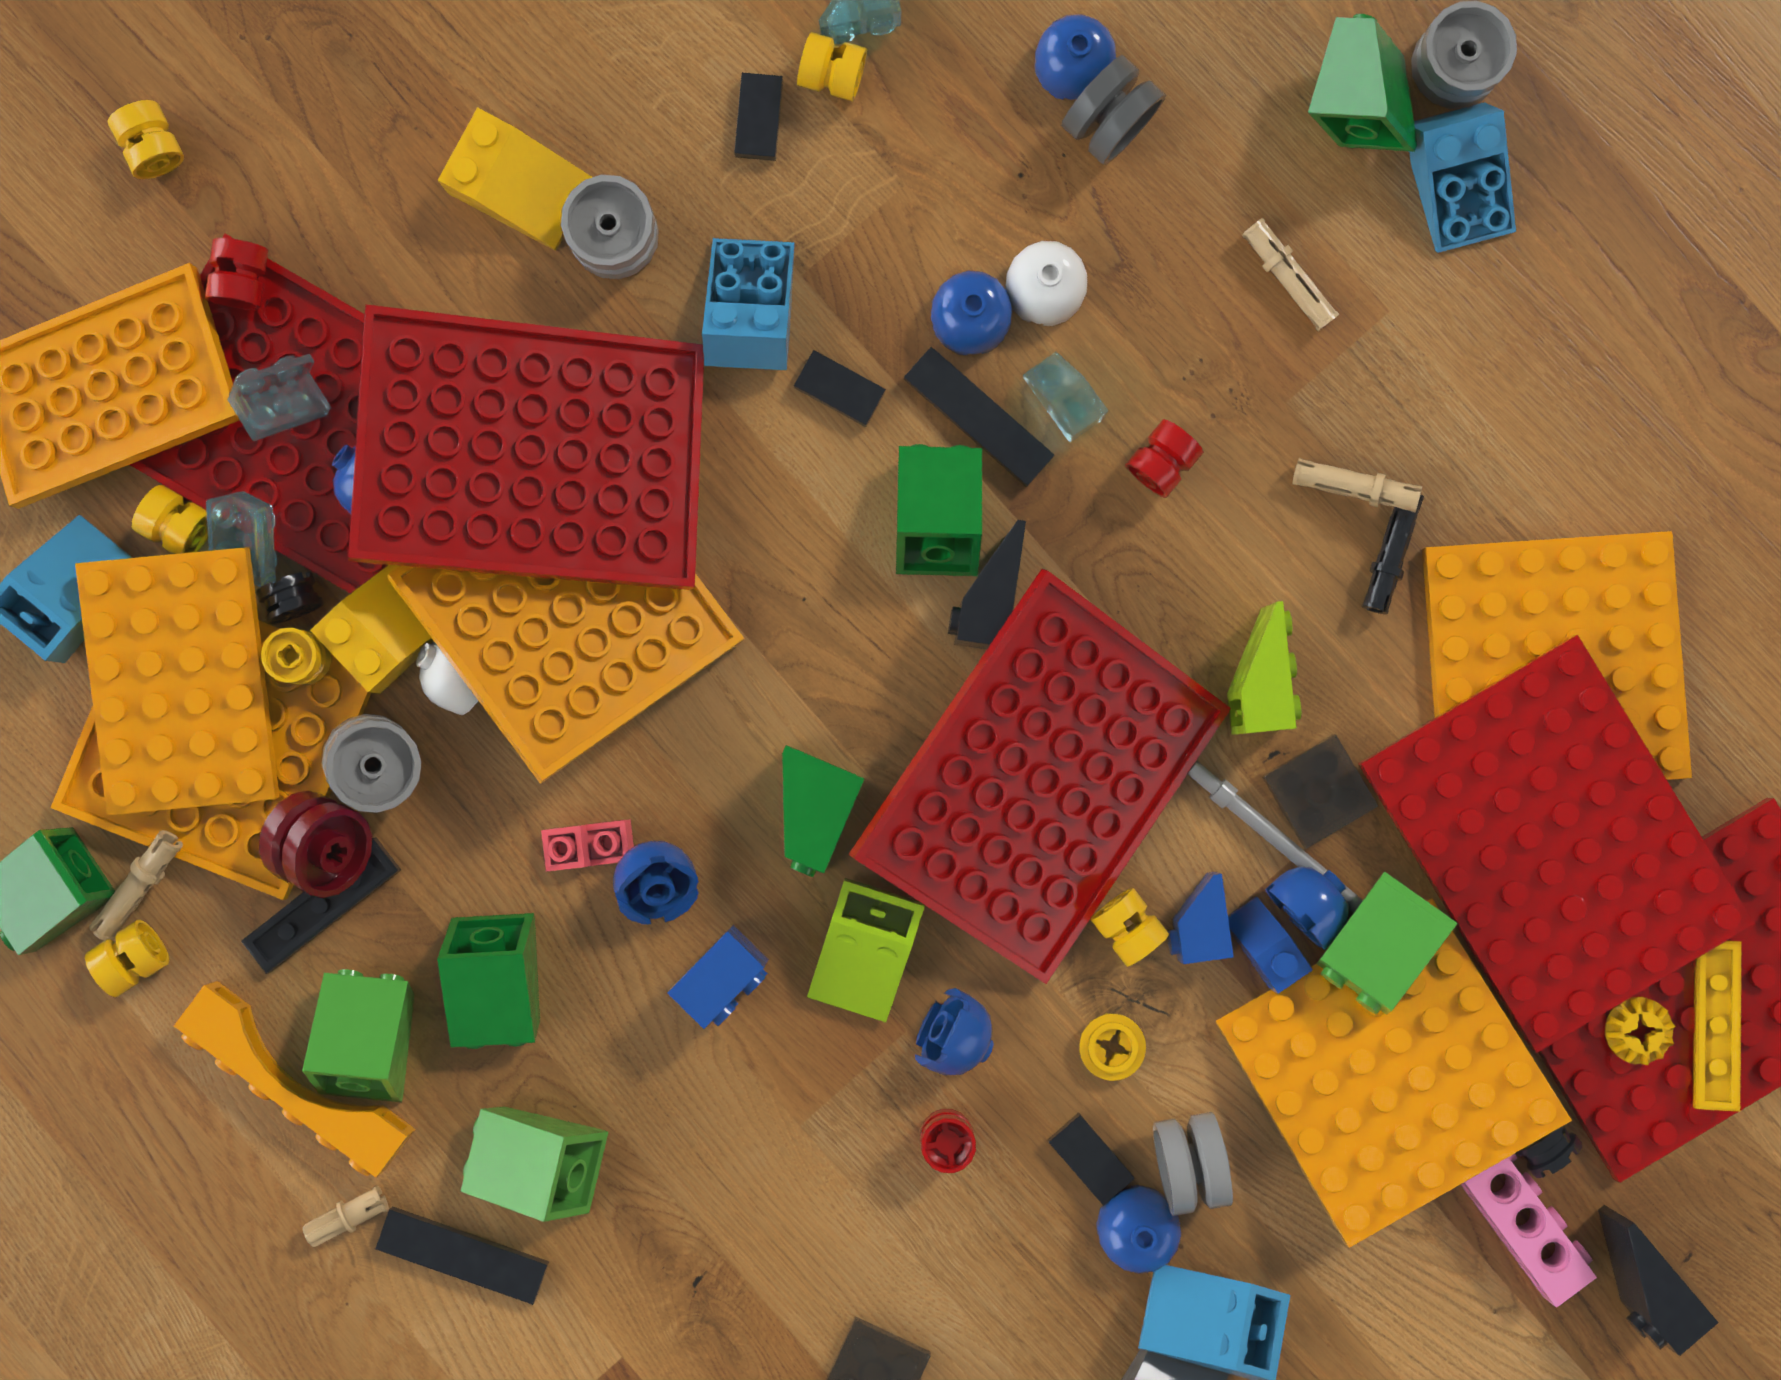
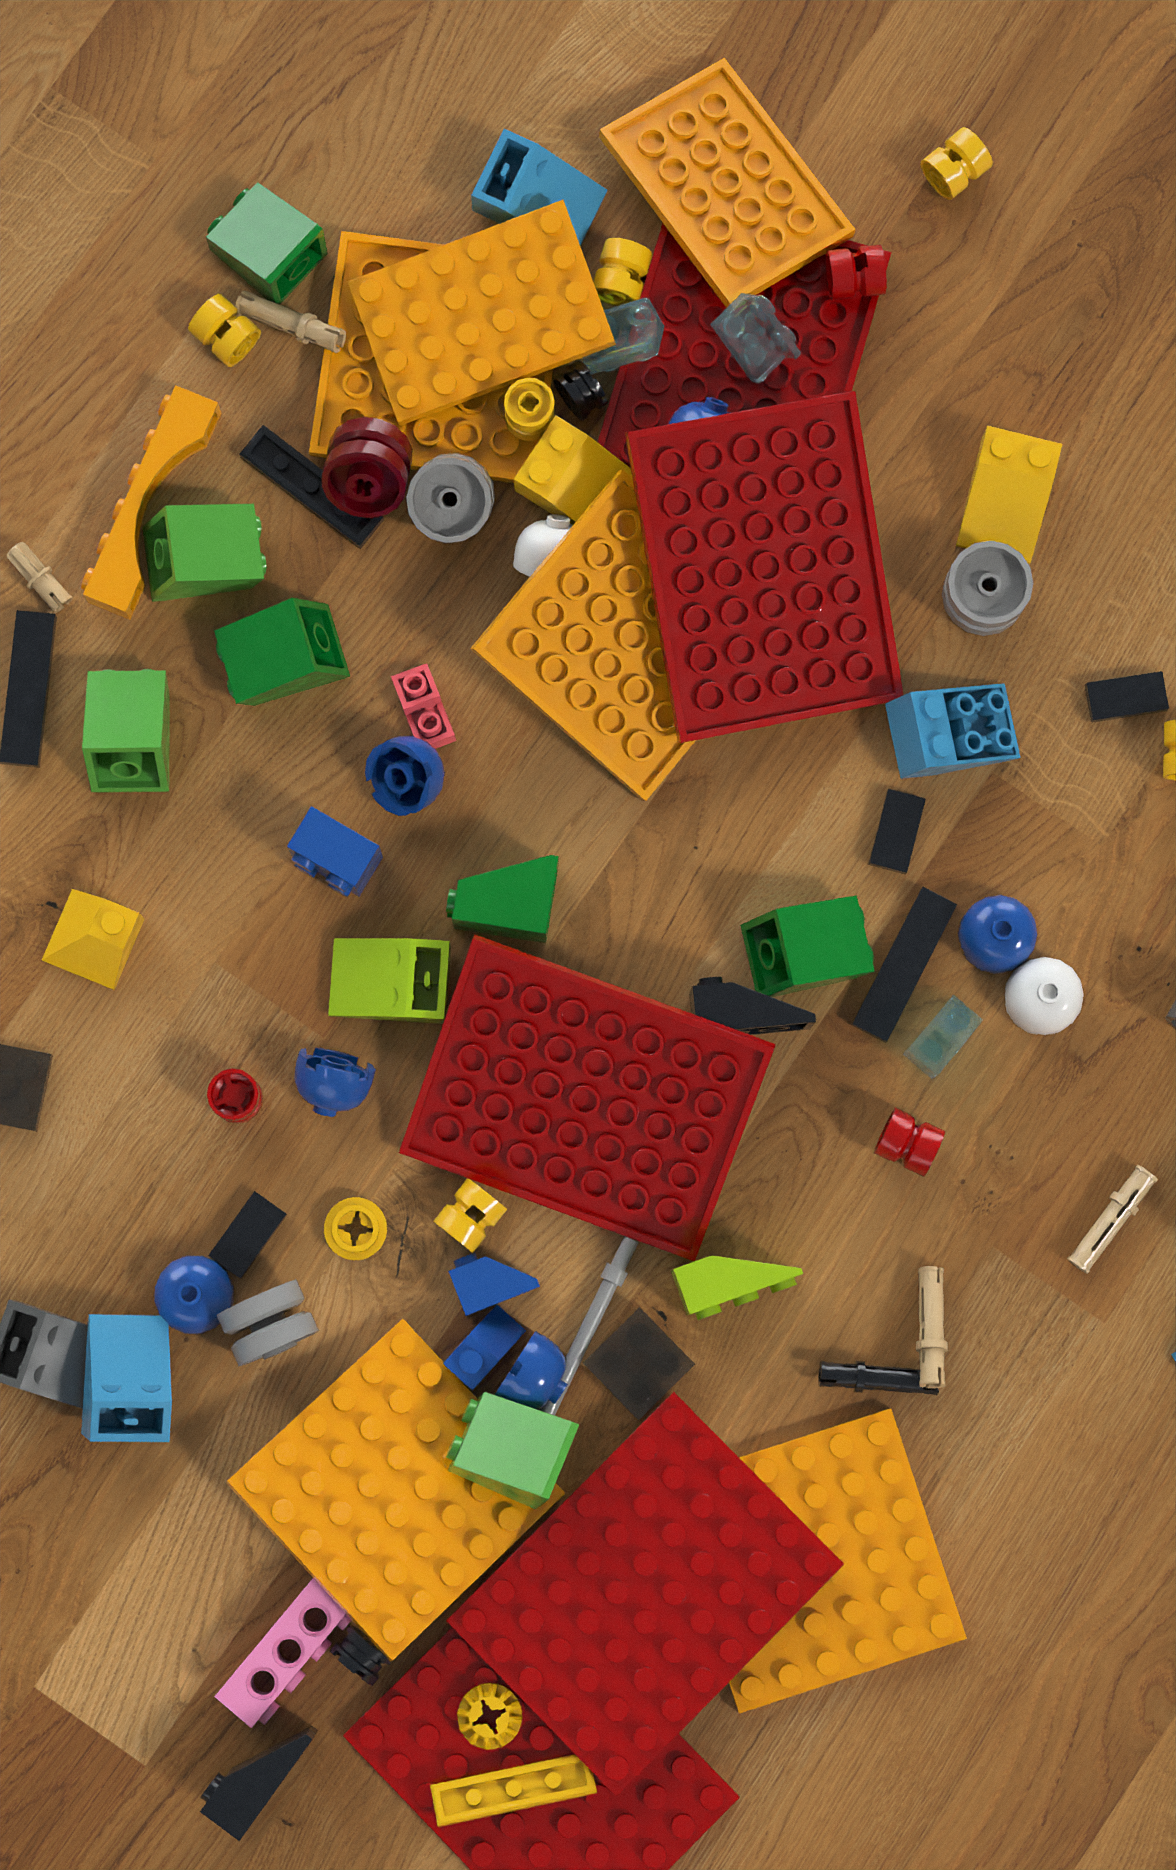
camera: 80 degrees right, 5 degrees down
none -> yellow slope [42,889,145,990]

